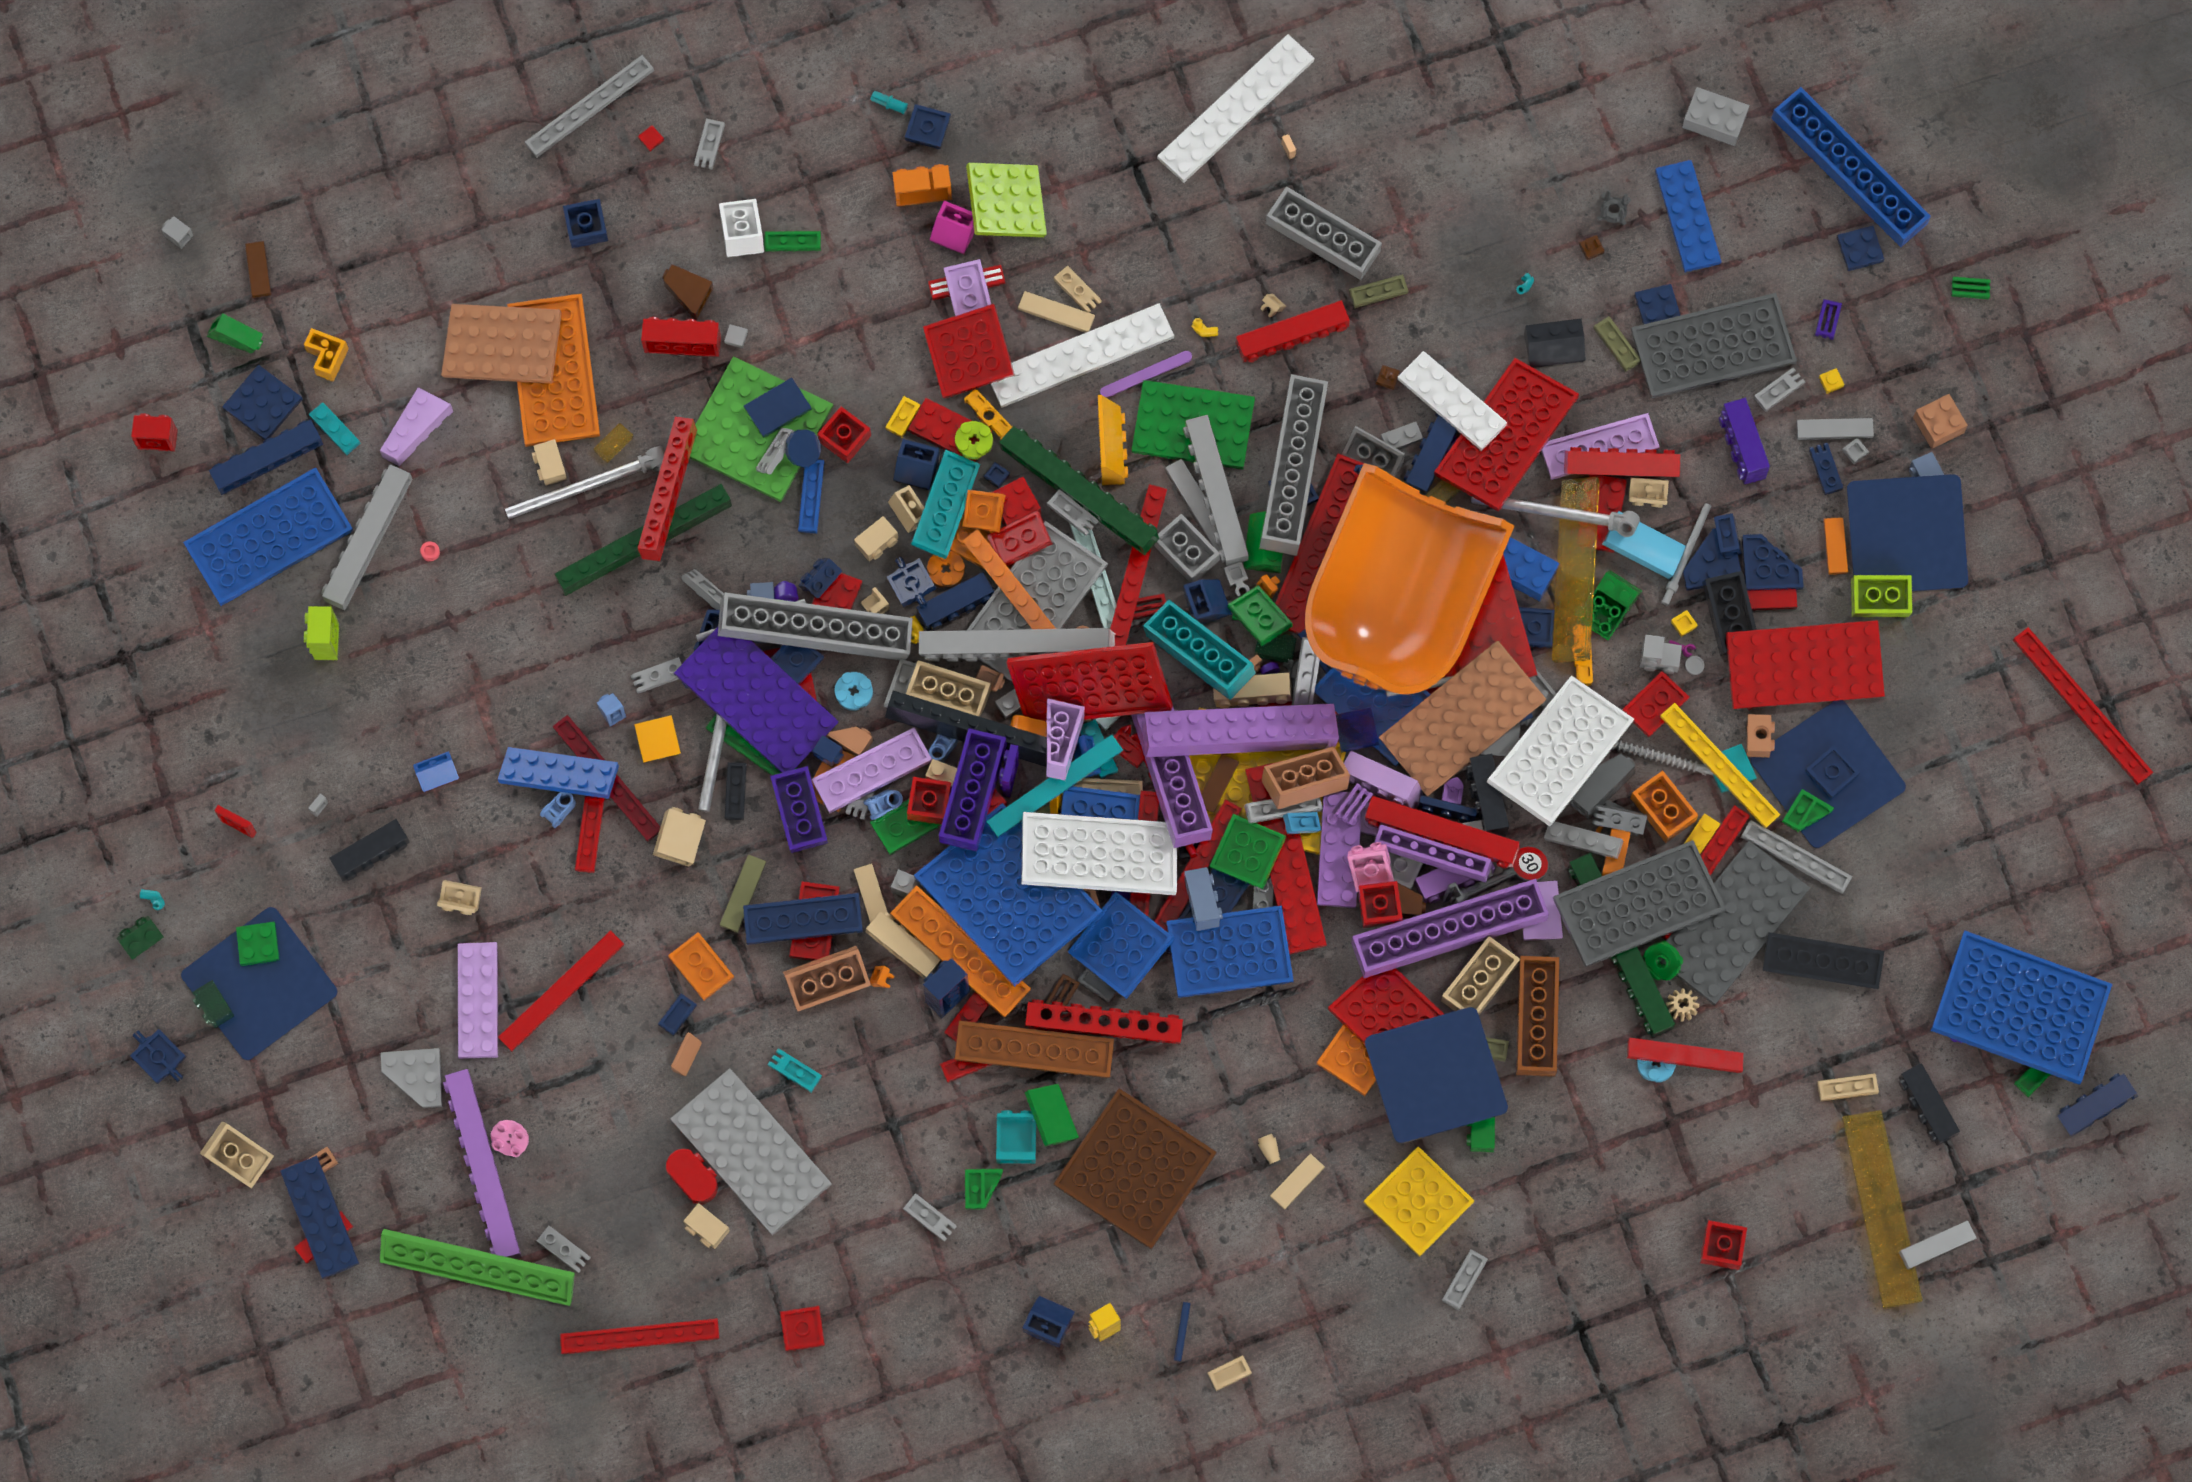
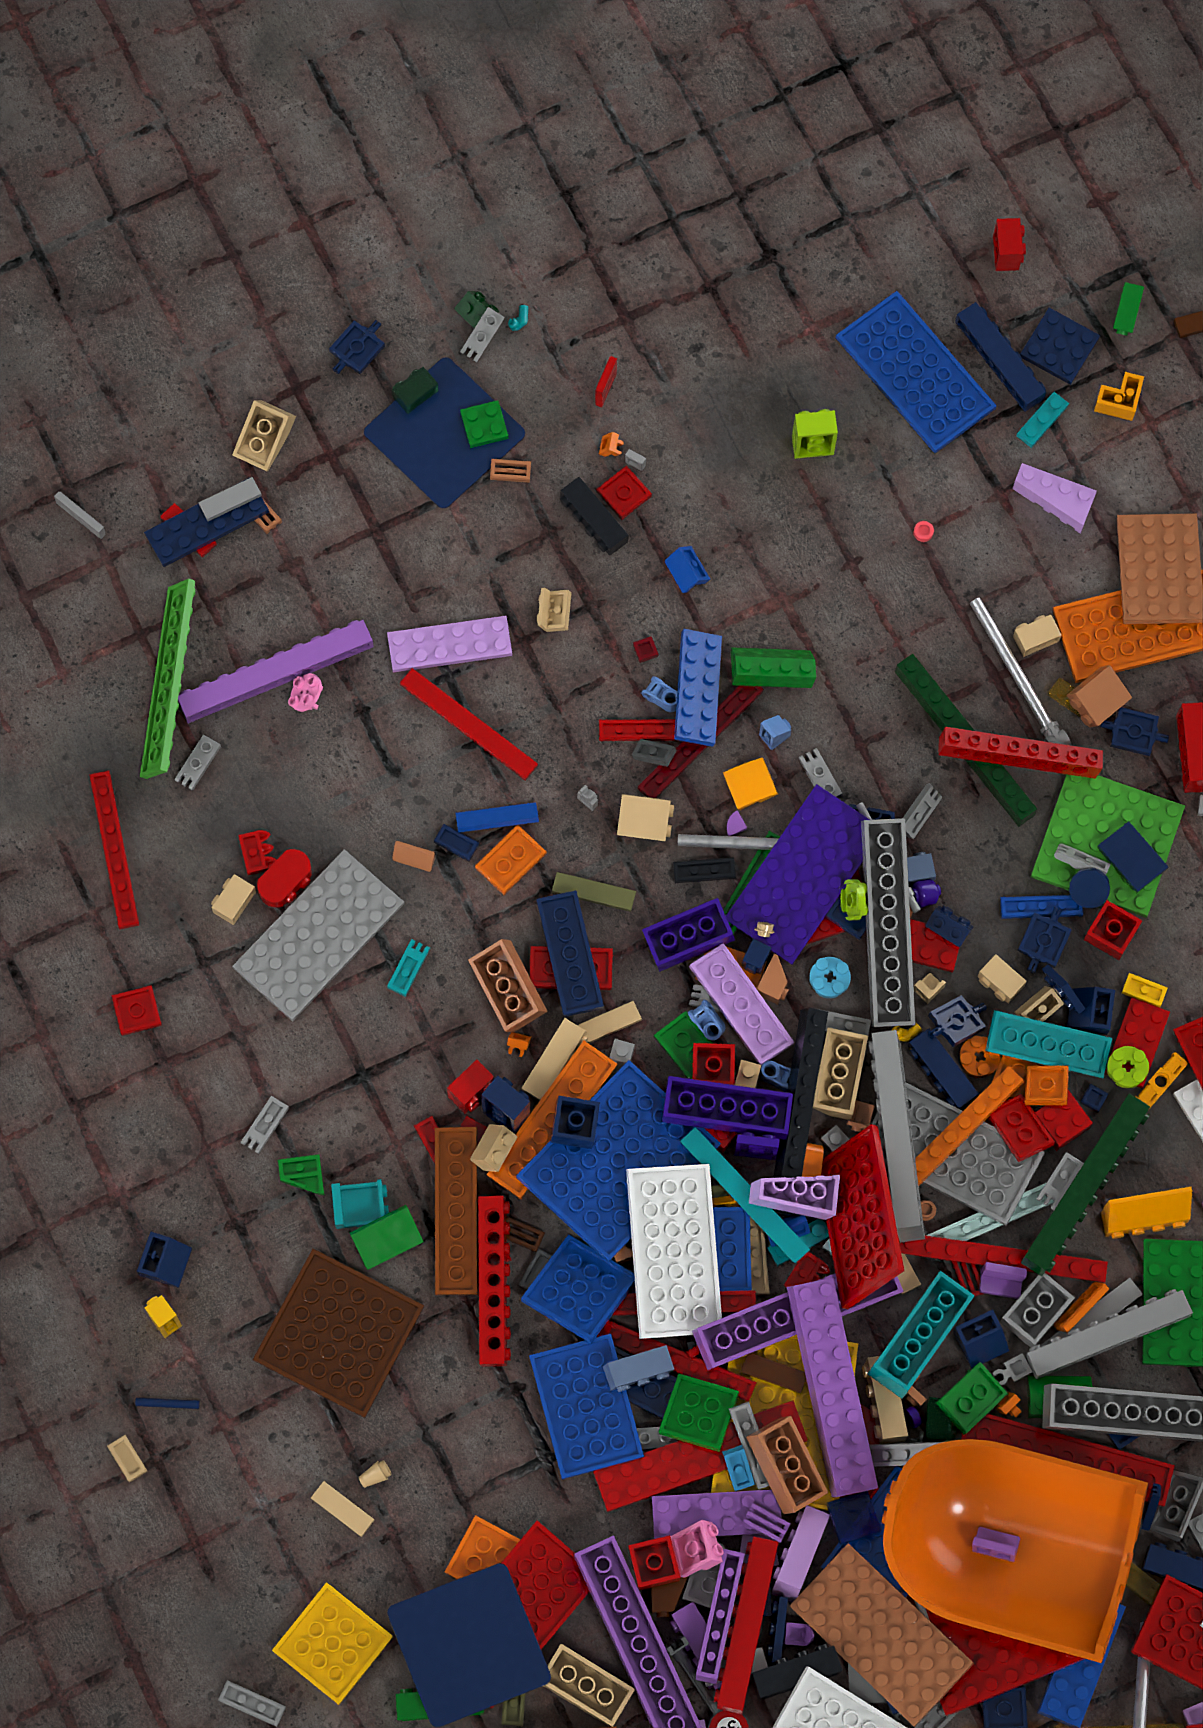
camera: 80 degrees right, 0 degrees up
light grey brick [321,465,412,610] -> none
light grey plate [381,1048,442,1108] -> none
none -> light grey tile [54,492,106,539]
none -> light grey tile [198,477,262,521]
none -> red plate [238,830,277,875]
none -> red brick [447,1060,494,1114]
none -> blue tile [456,802,539,833]
none -> light grey hinge [460,307,505,362]
none -> tan brick [470,1124,517,1172]
none -> nougat tile [490,459,531,483]
none -> dark blue brick [550,1096,600,1149]
none -> light grey plate [577,785,598,811]
none -> red tile [596,465,652,520]
none -> orange tile [599,432,624,457]
none -> dark grey plate [632,739,677,767]
none -> dark red plate [633,636,659,663]
none -> medium lavender tile [727,811,747,836]
none -> green slope [731,647,816,688]
none -> tan plate [754,922,774,937]
none -> lime plate [840,879,868,920]
none -> medium lavender panel [972,1527,1020,1562]
none -> medium lavender panel [979,1262,1027,1299]
none -> dark blue plate [1017,907,1072,973]
none -> dark blue plate [1042,964,1085,1014]
none -> orange tile [1053,1282,1109,1333]
none -> nougat brick [1067,665,1132,727]
none -> dark blue plate [1100,707,1169,756]

